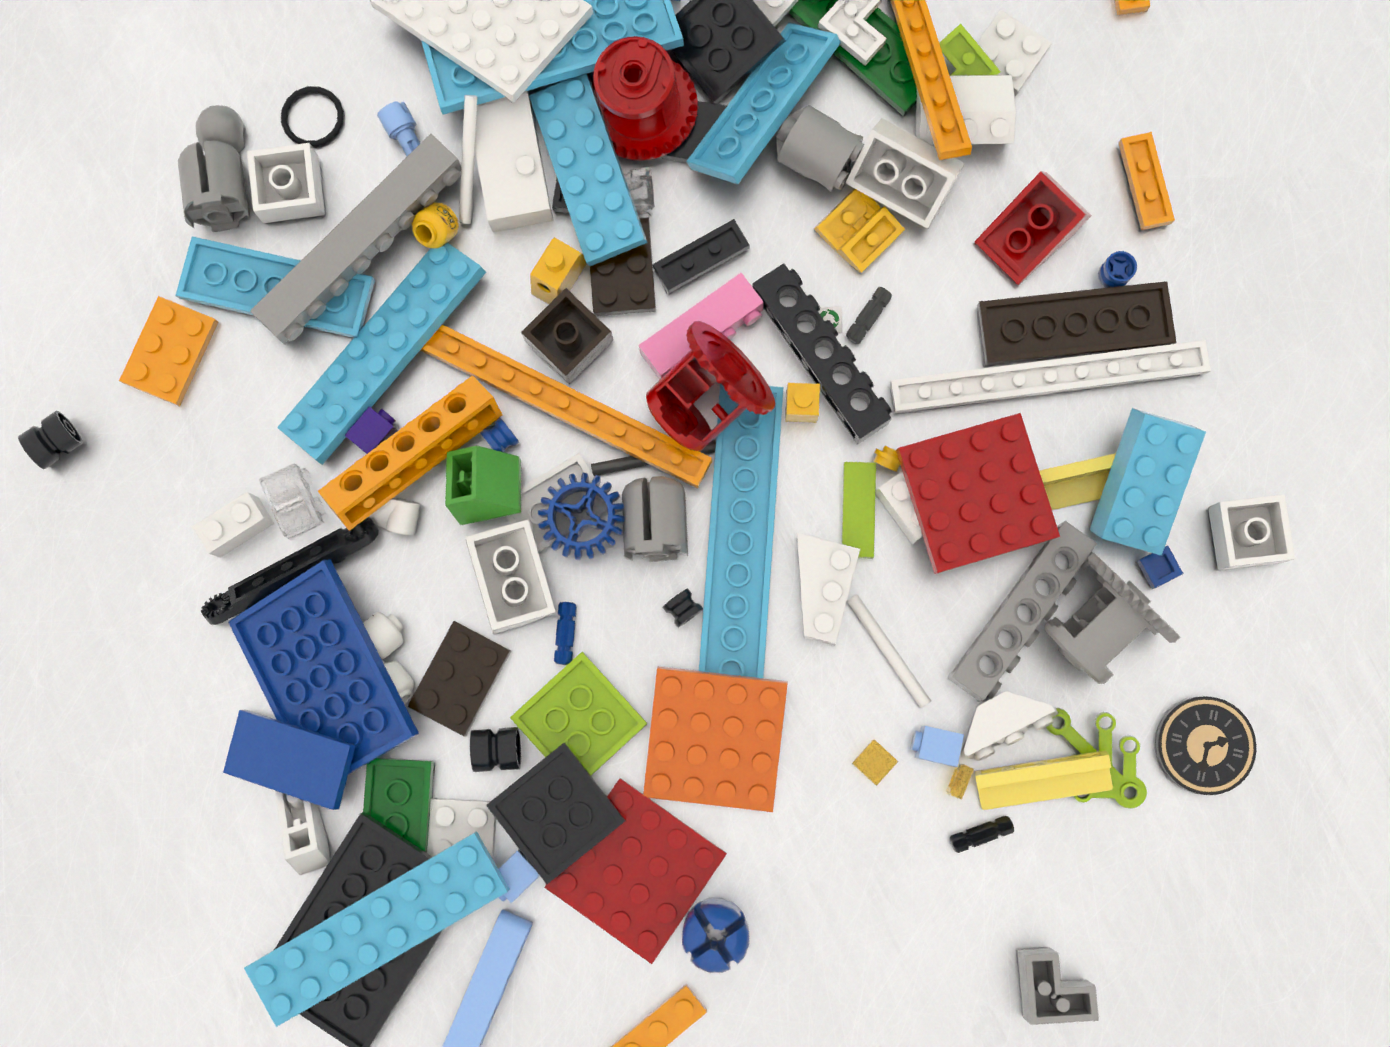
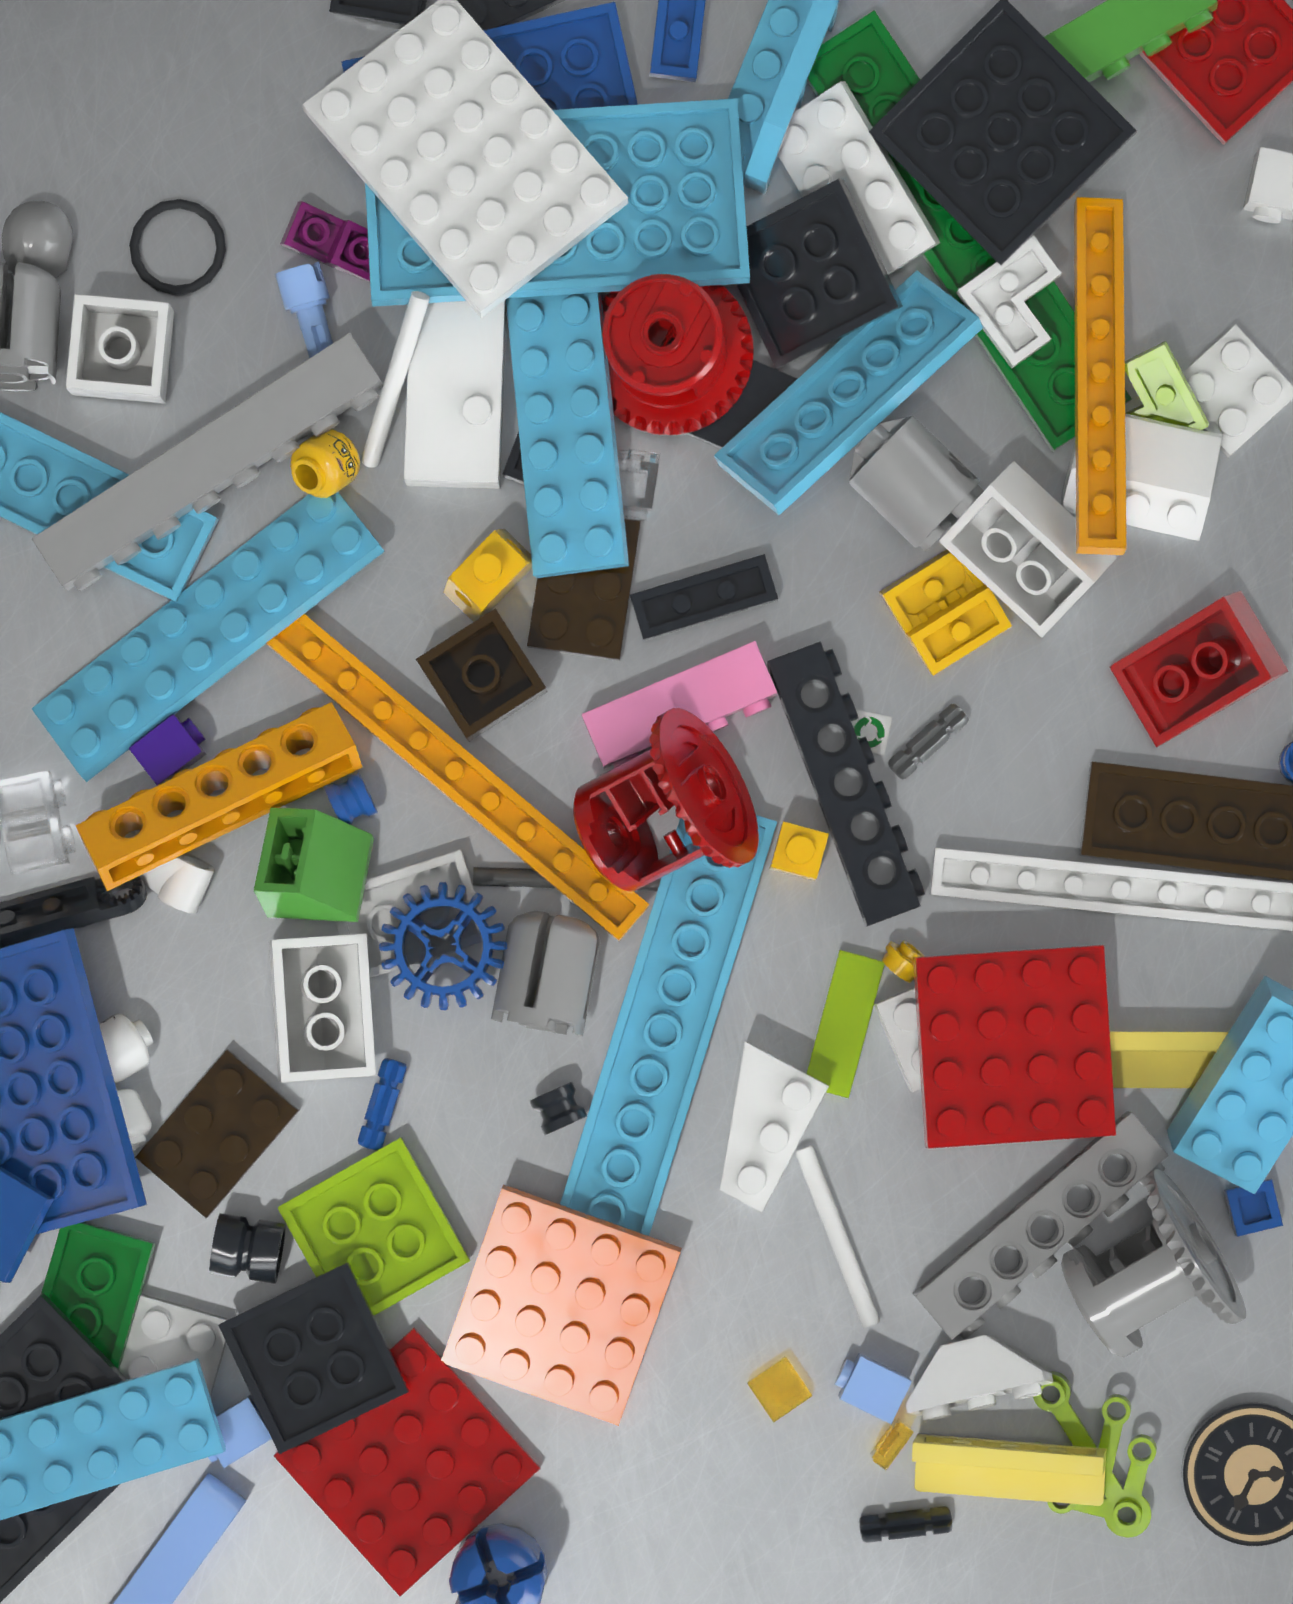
camera: 10 degrees right, 5 degrees up
none -> magenta slope [280,201,370,282]

